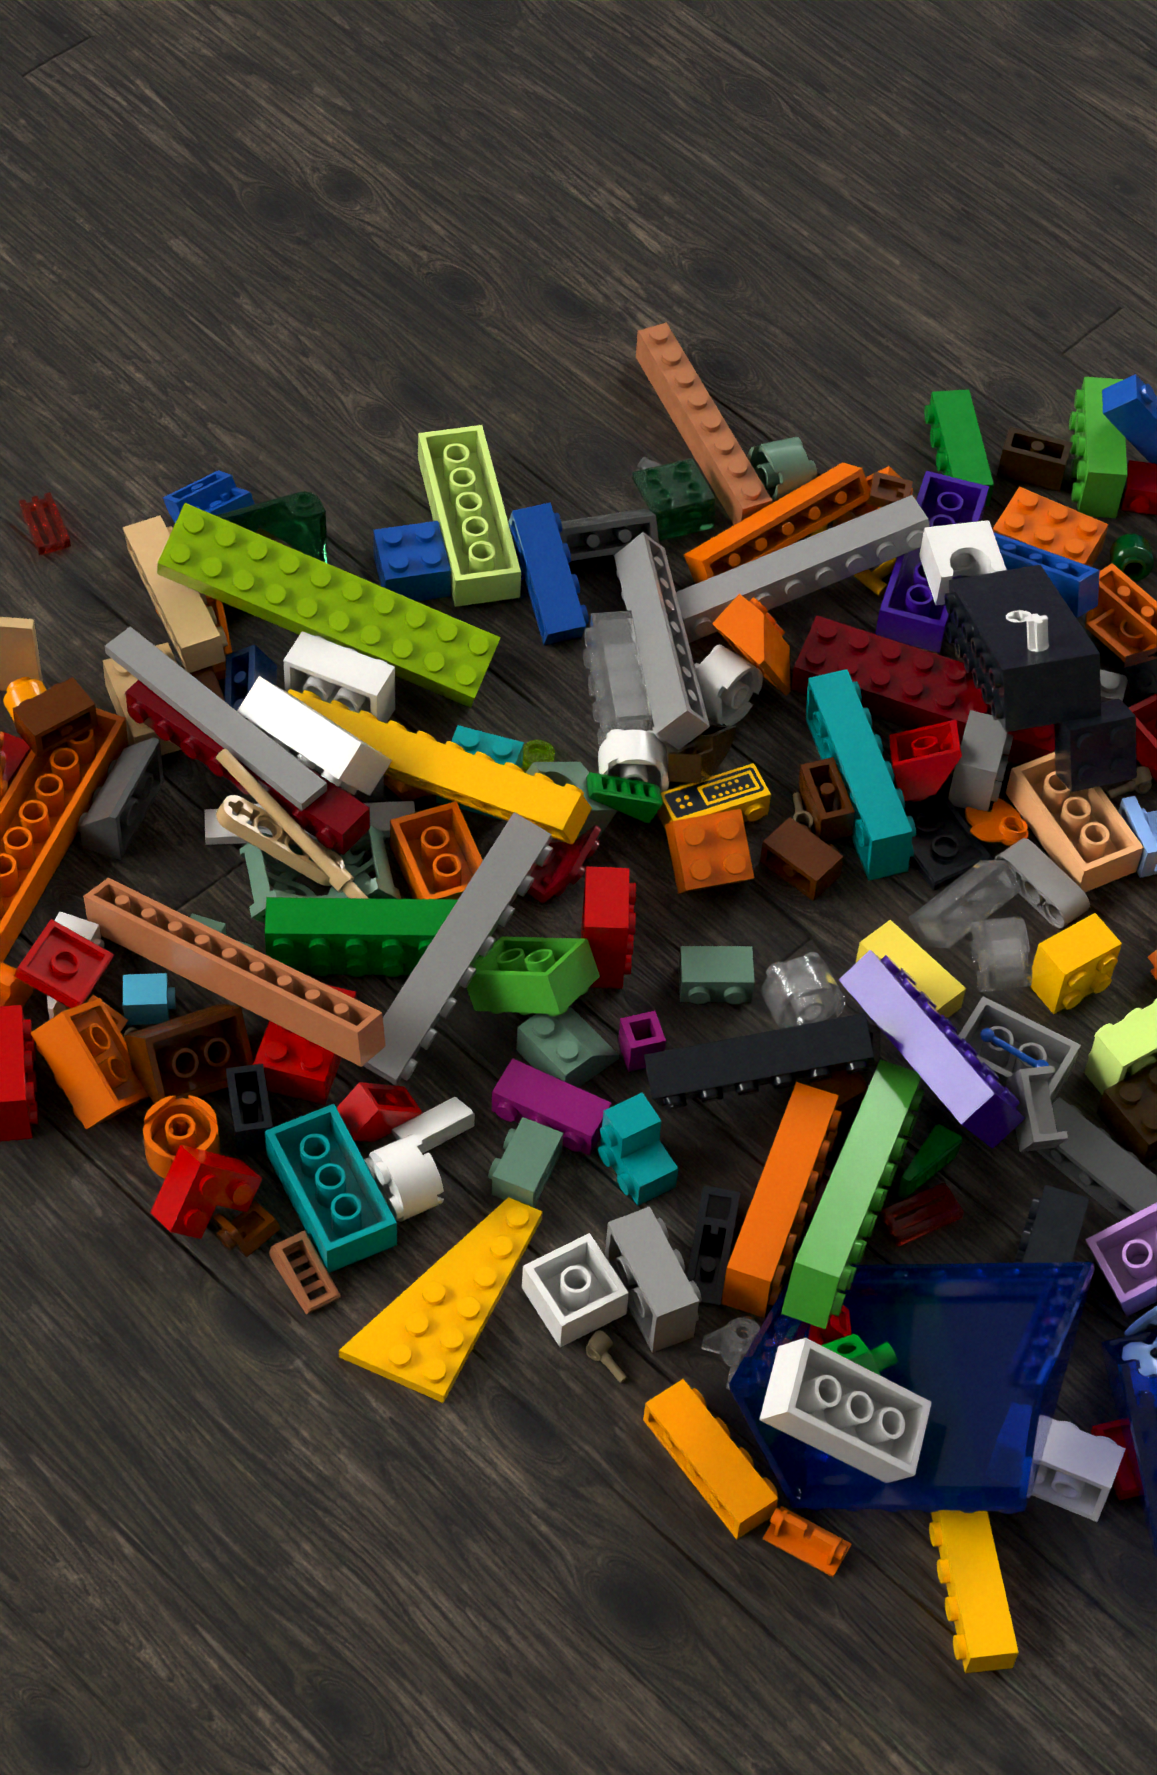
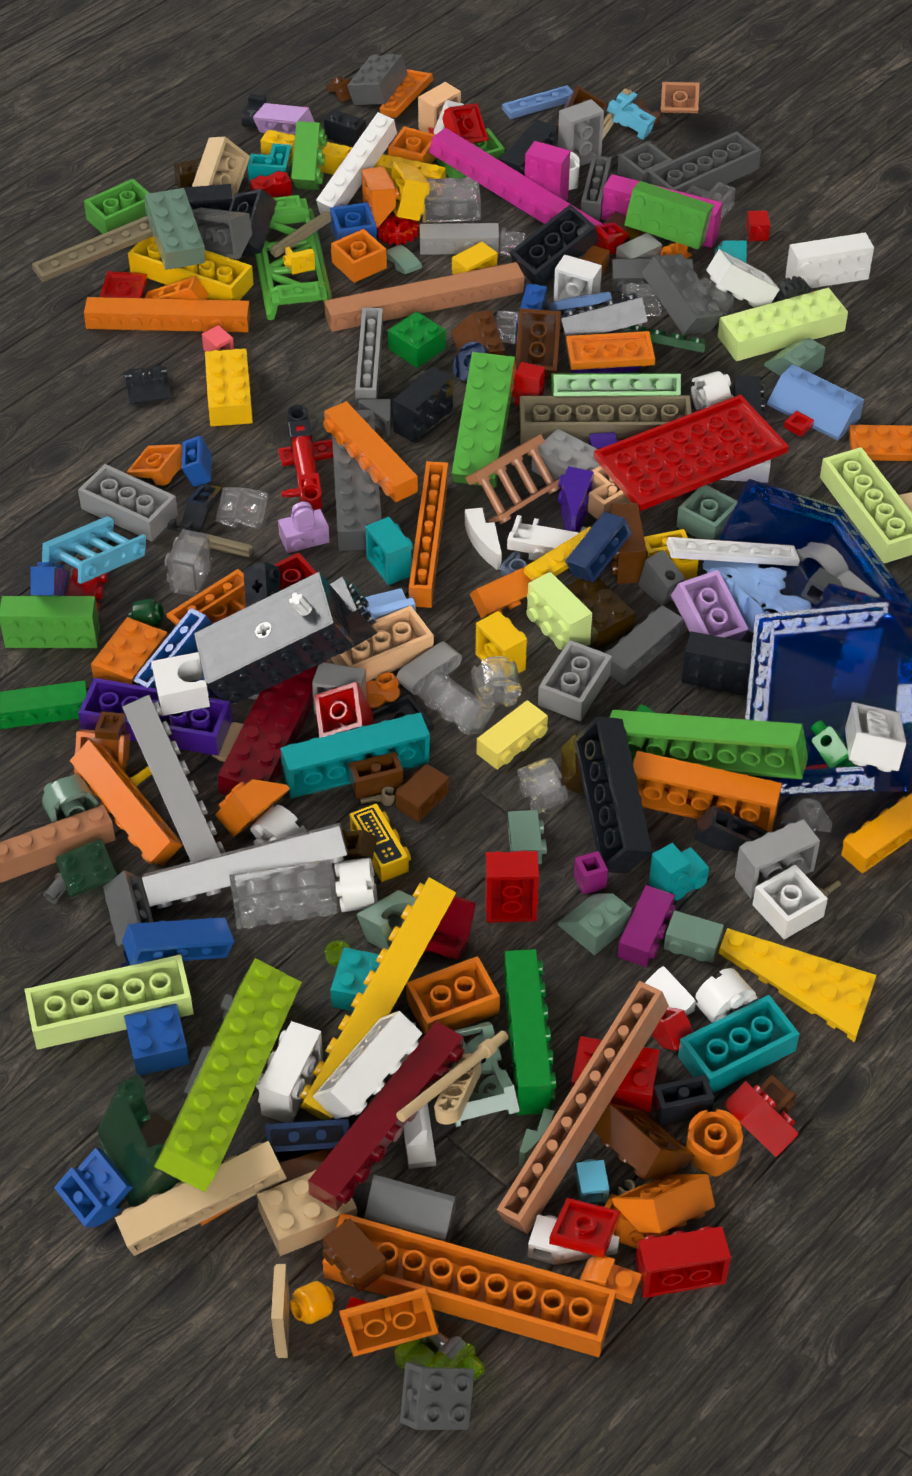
camera: 90 degrees left, 5 degrees down
clear red tile [19,492,71,555] -> none
light grey tile [105,626,327,811] -> none
nougat slope [268,1230,341,1315] -> none
light grey brick [363,812,553,1086] -> none
bright green brick [466,937,600,1016] -> none
green slope [586,772,662,823] -> none
orange brick [665,809,754,894] -> none
brick [839,950,1025,1149] -> none
blue hinge [980,1028,1049,1068] -> none
dark brown brick [997,427,1073,491] -> none
light grey panel [1006,1066,1068,1152] -> none

